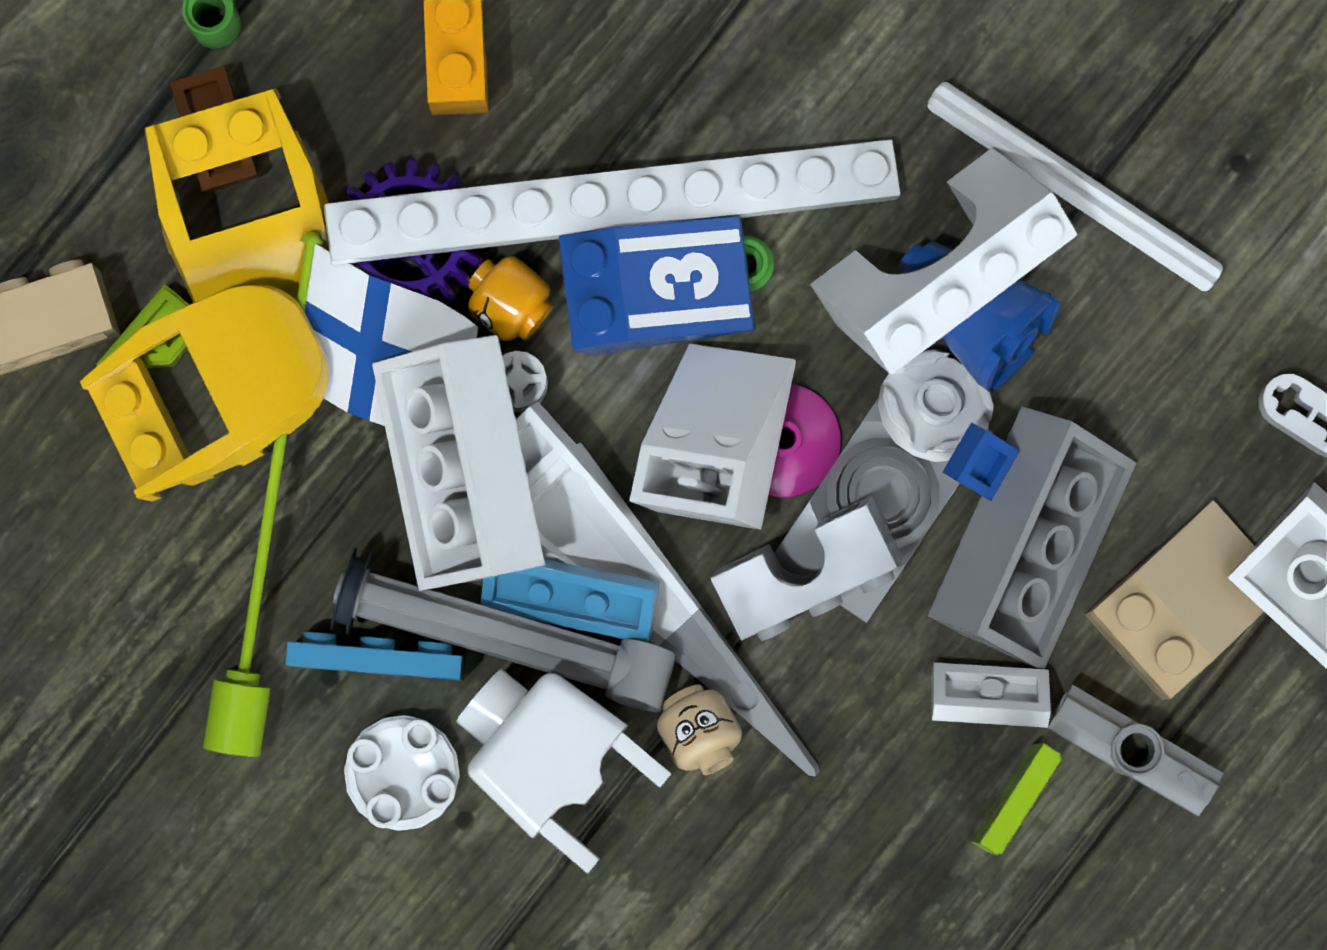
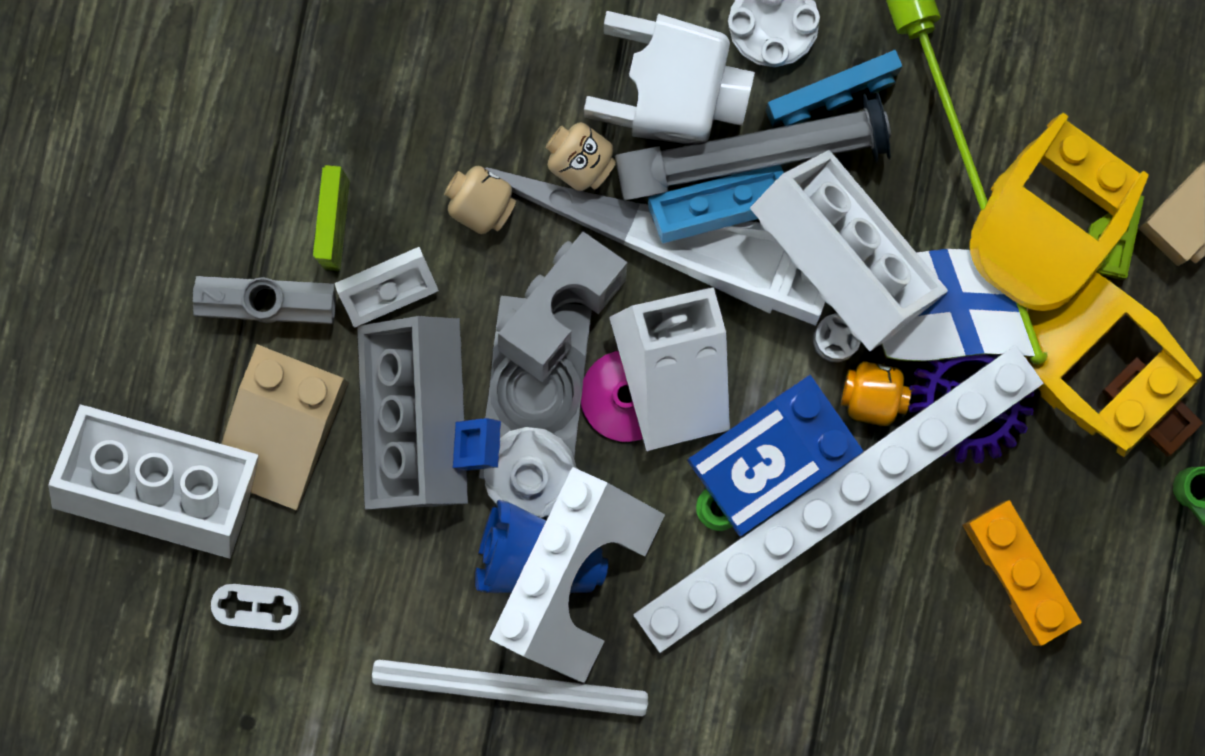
camera: 155 degrees right, 0 degrees up
none -> tan head [444,166,516,234]

